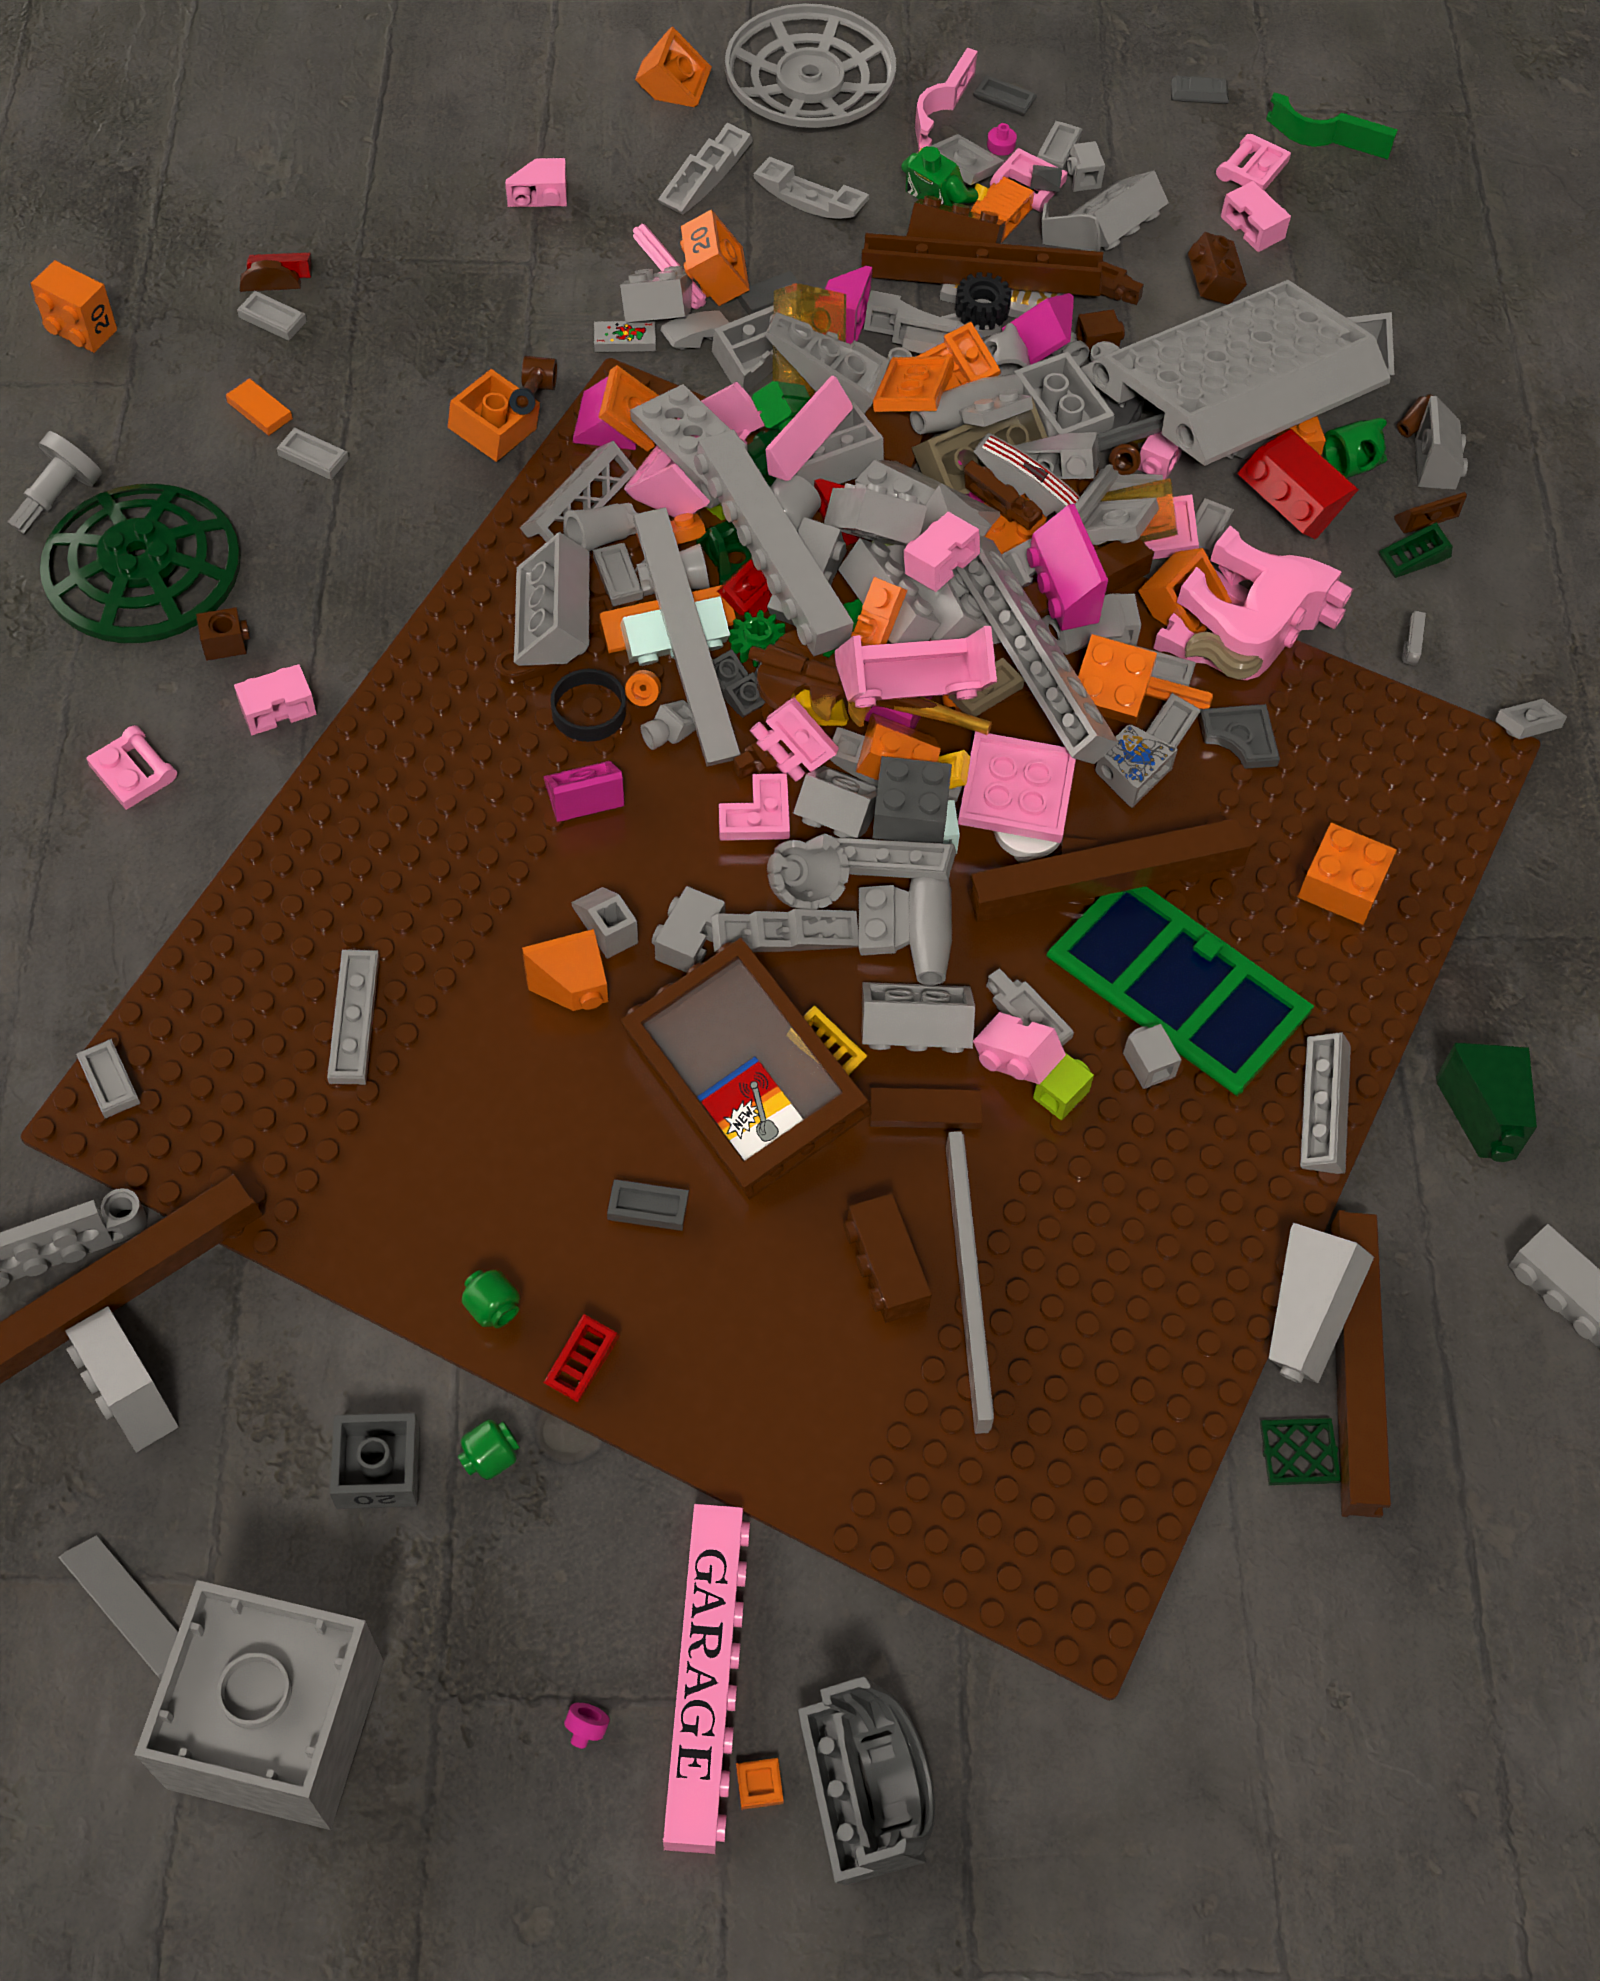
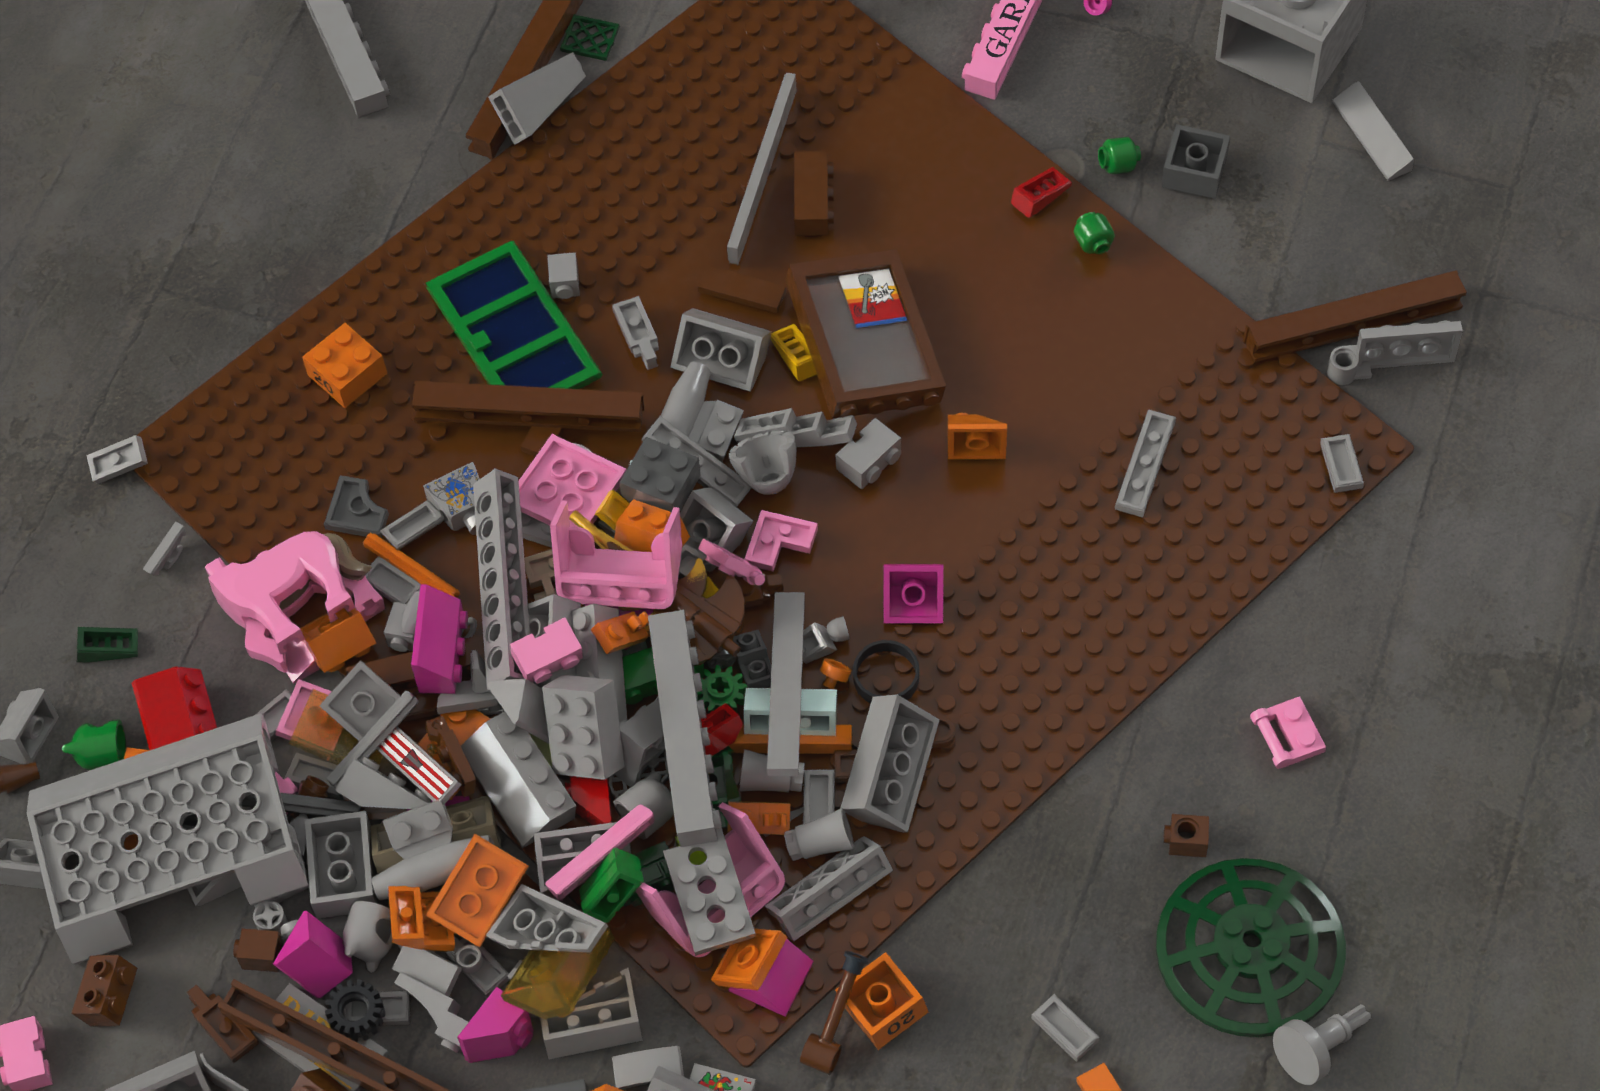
camera: 155 degrees left, 0 degrees up
light grey wedge [65,1306,179,1453] -> none
bright pink brick [234,664,317,736] -> none
light grey slope [571,887,638,959] -> none
dark grey tile [607,1179,689,1231] -> none
bright pink brick [973,1012,1066,1085] -> none
lime brick [1033,1053,1094,1121] -> none
orange brick [1078,634,1157,726] -> none
light grey slope [1300,1032,1351,1174] -> none
reddish brown slope [1394,492,1467,534] -> none
dark green slope [1436,1043,1537,1162] -> none

